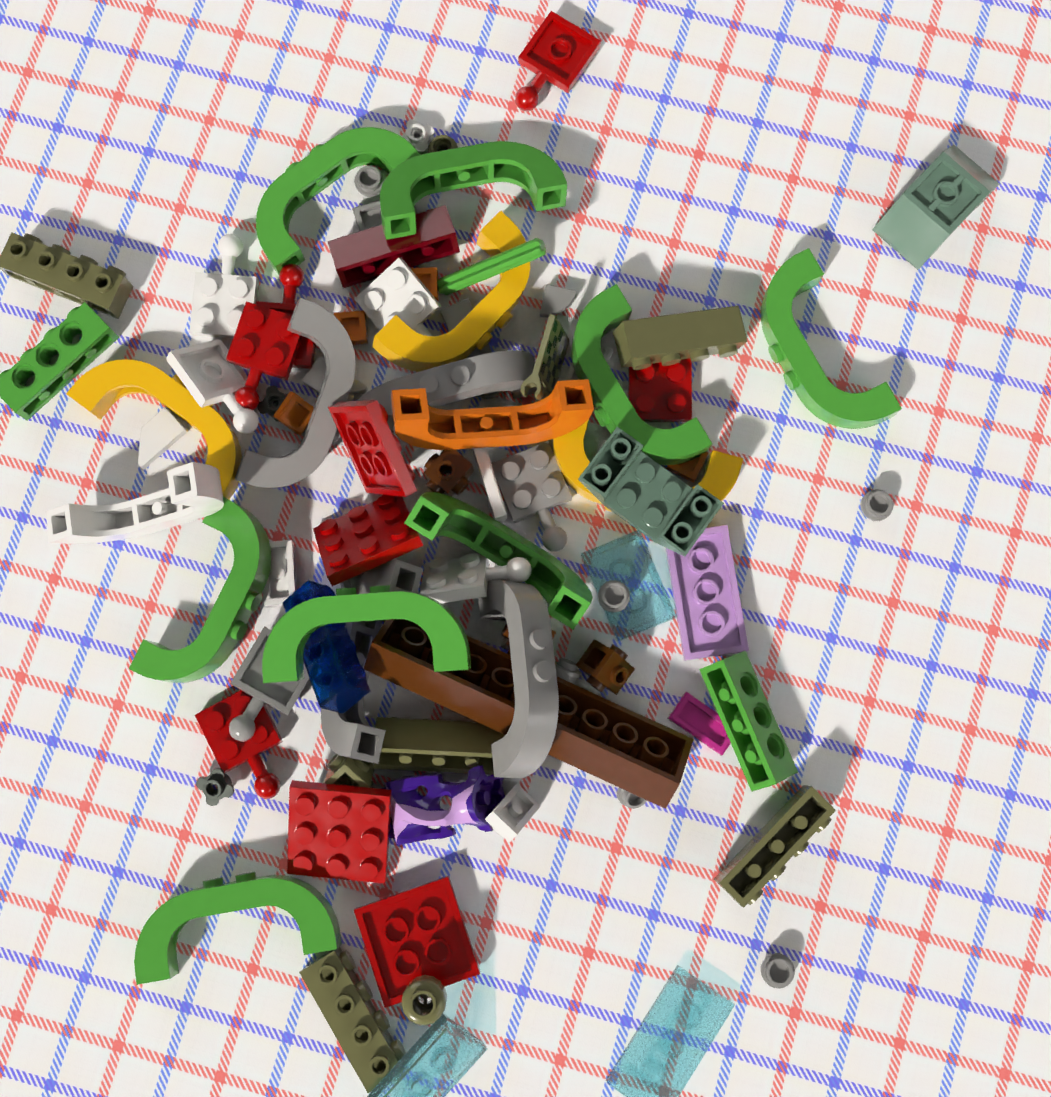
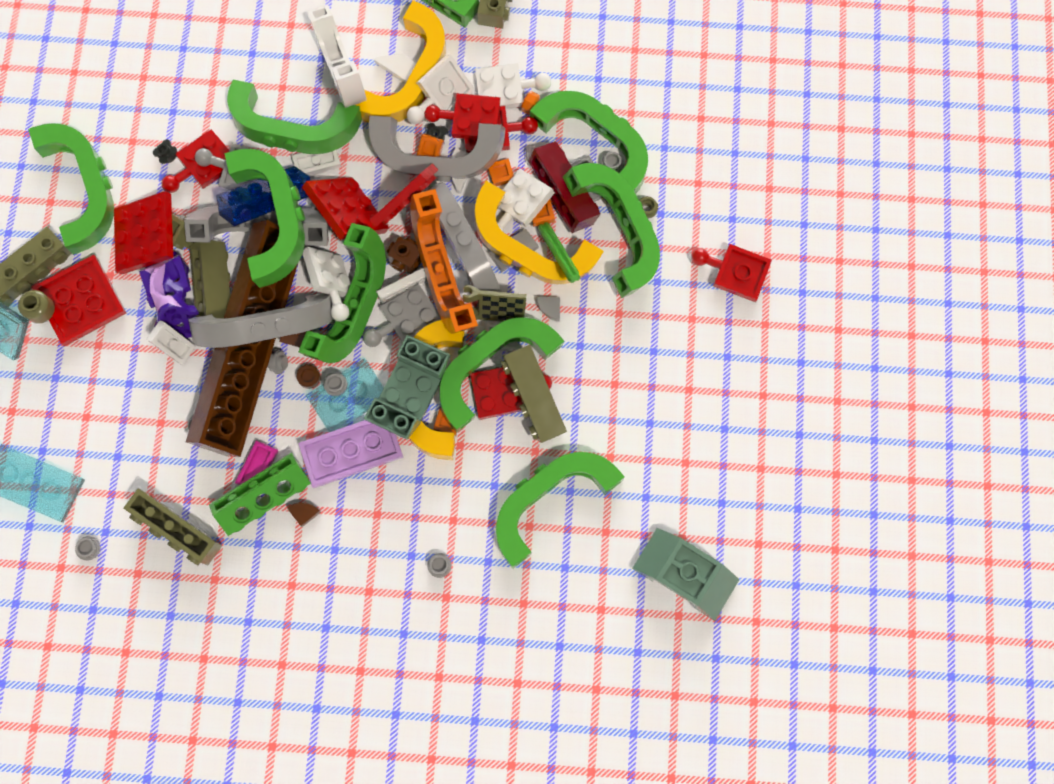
camera: 75 degrees right, 5 degrees down
white plate [401,119,435,153] -> none
reddish brown brick [576,639,635,695] -> none
none -> reddish brown tile [287,503,321,527]
none -> reddish brown tile [296,364,321,389]
none -> orange tile [521,91,540,115]

